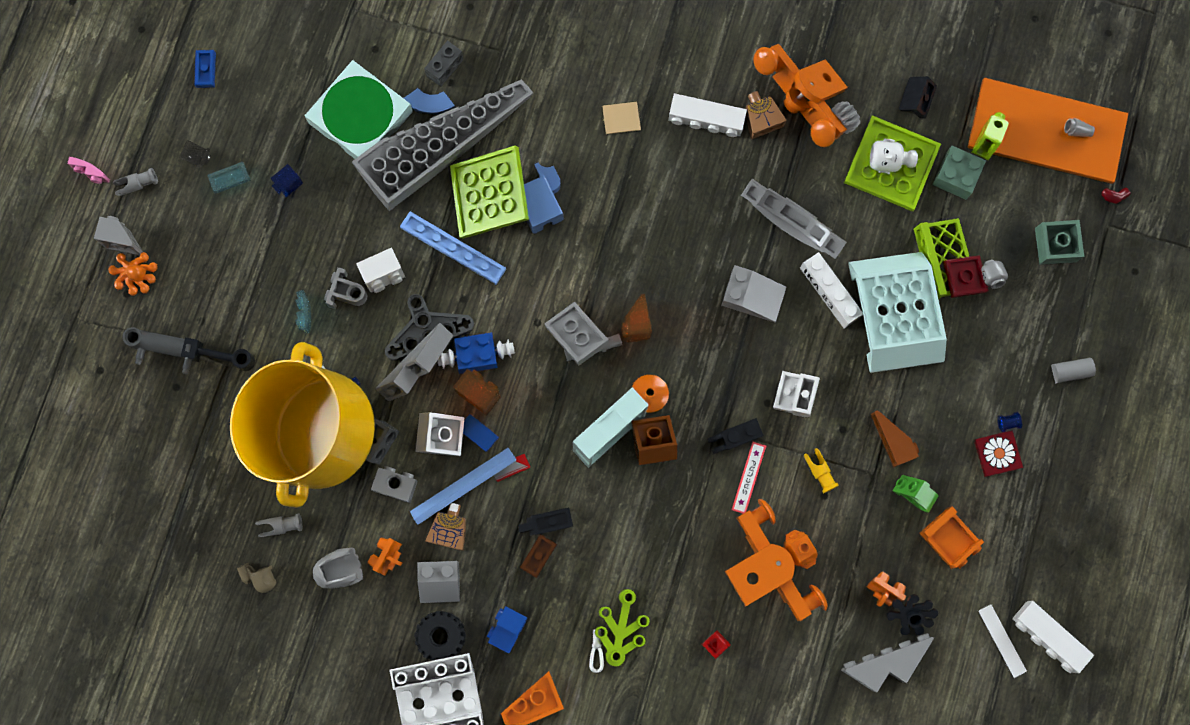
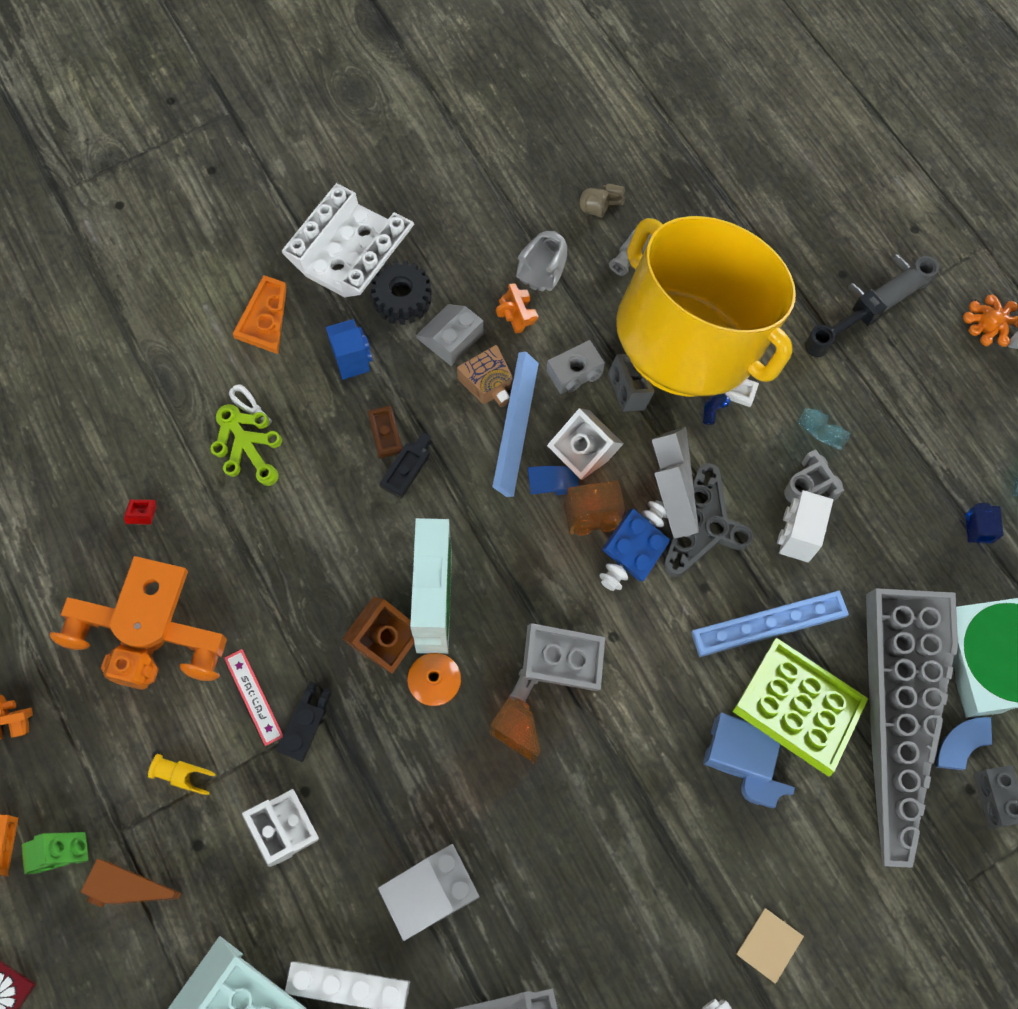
camera: 135 degrees right, 10 degrees down
sticker [494,454,530,482] -> none

